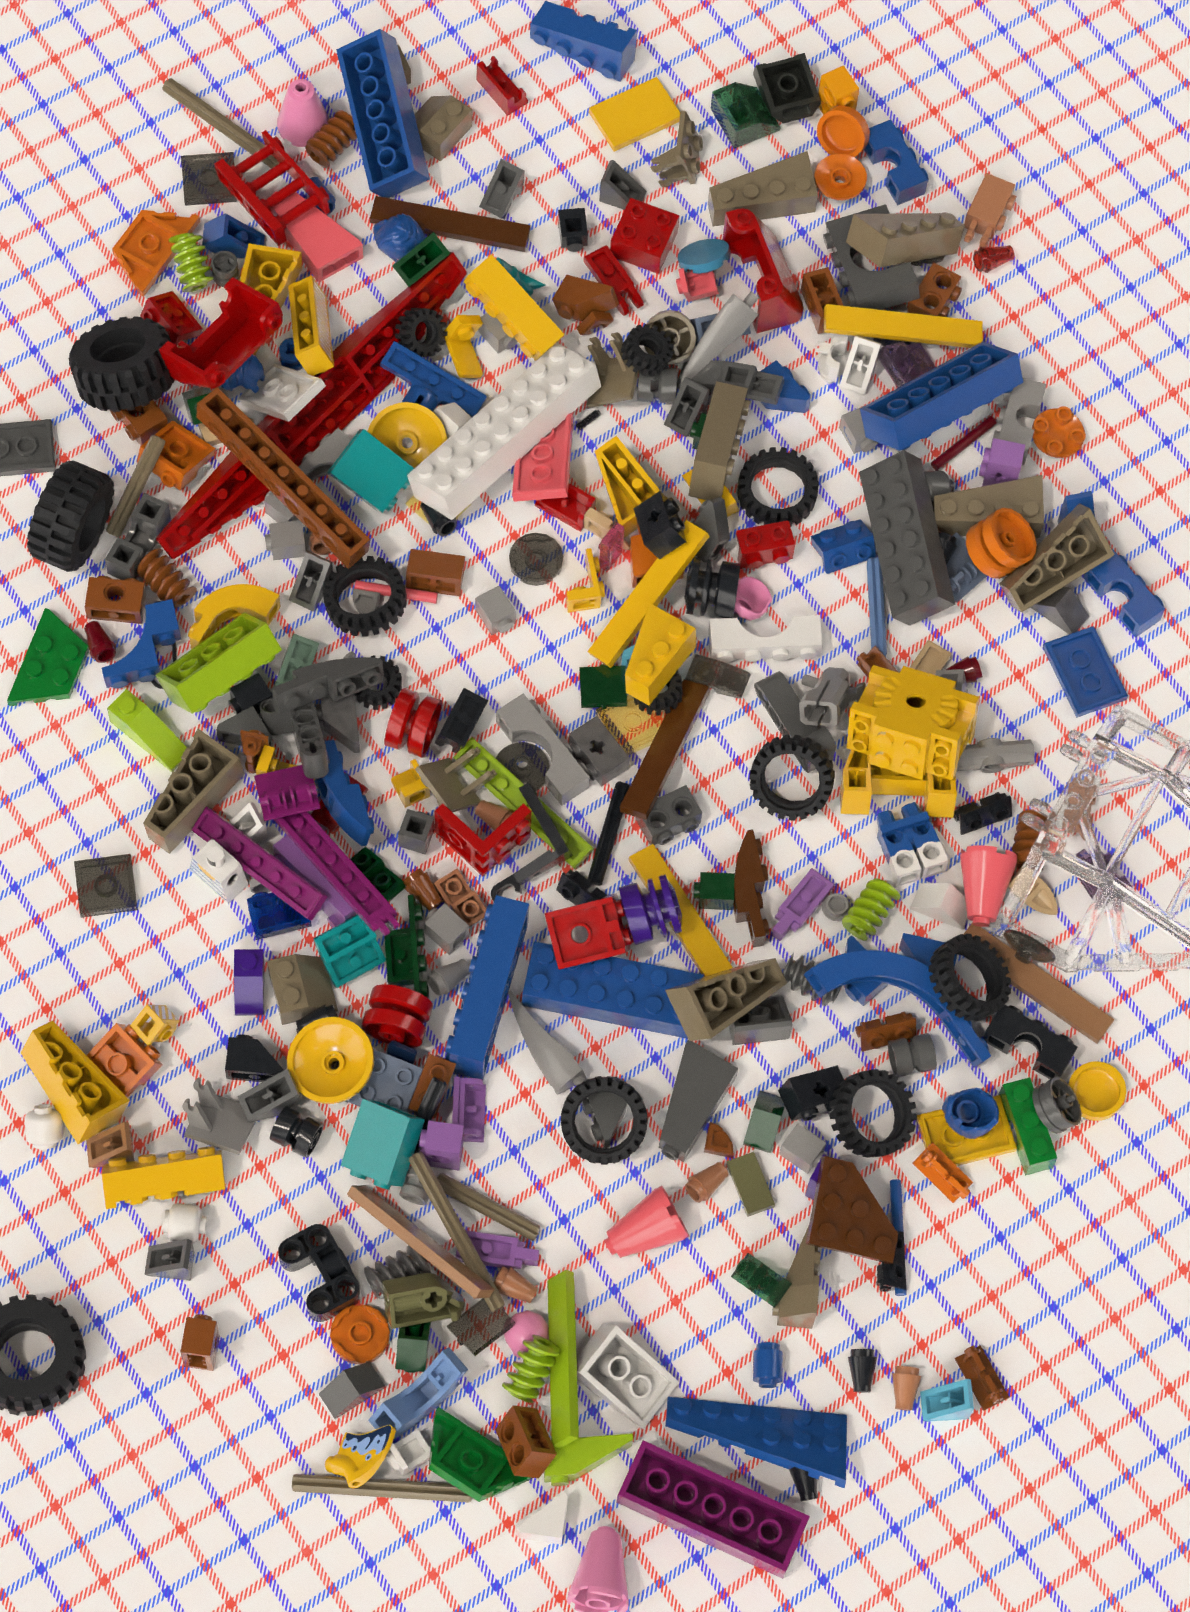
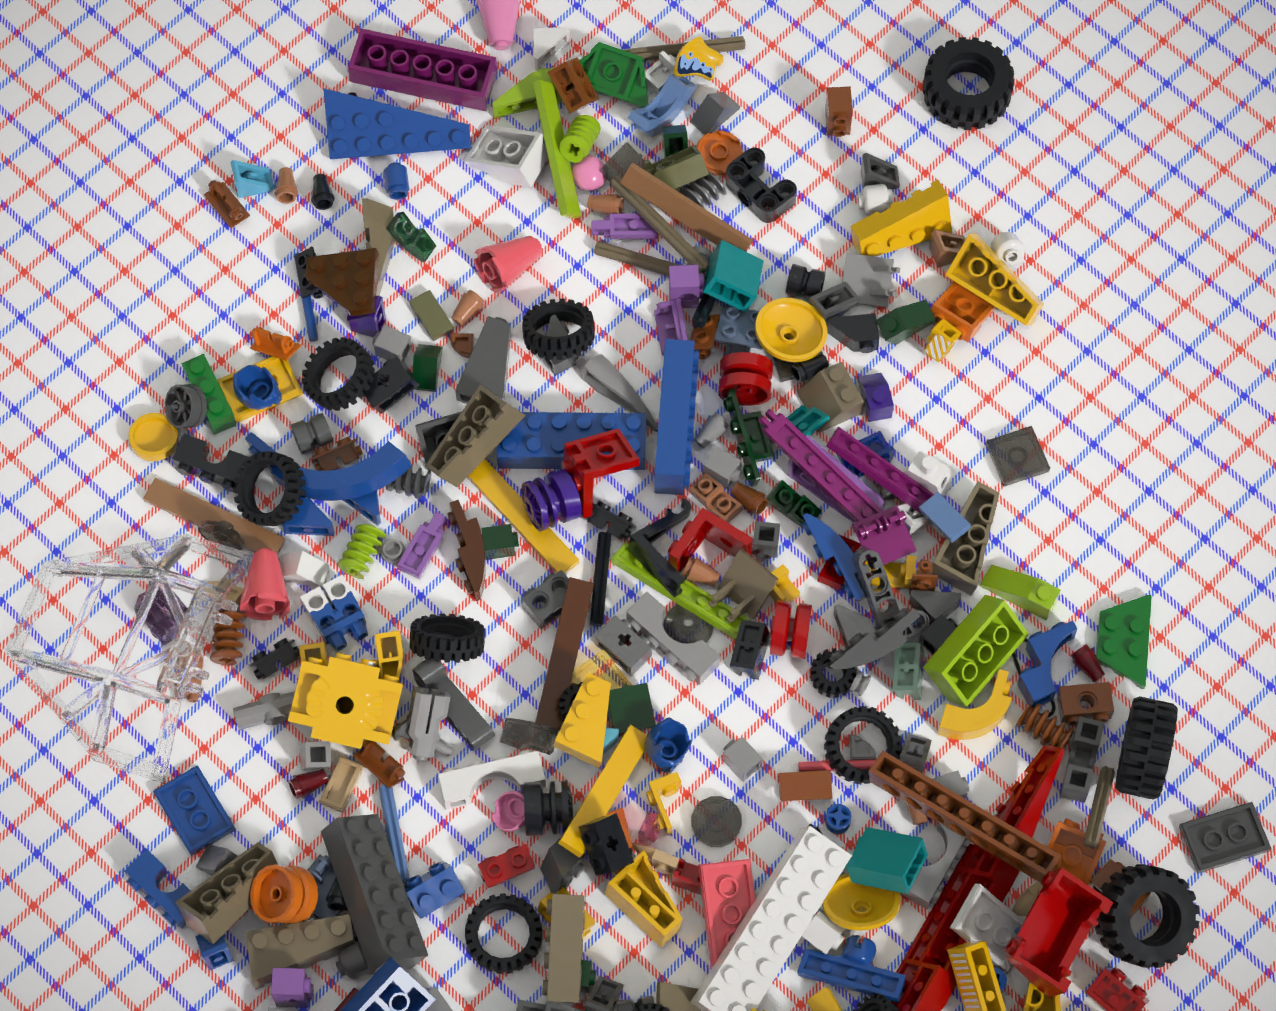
camera: 175 degrees right, 0 degrees up
black leg [576,410,601,430] -> none
none -> blue hair [644,717,692,773]
none -> blue wheel [825,804,852,835]
none -> dark green slope [876,300,937,345]
none -> medium blue tile [919,492,971,543]

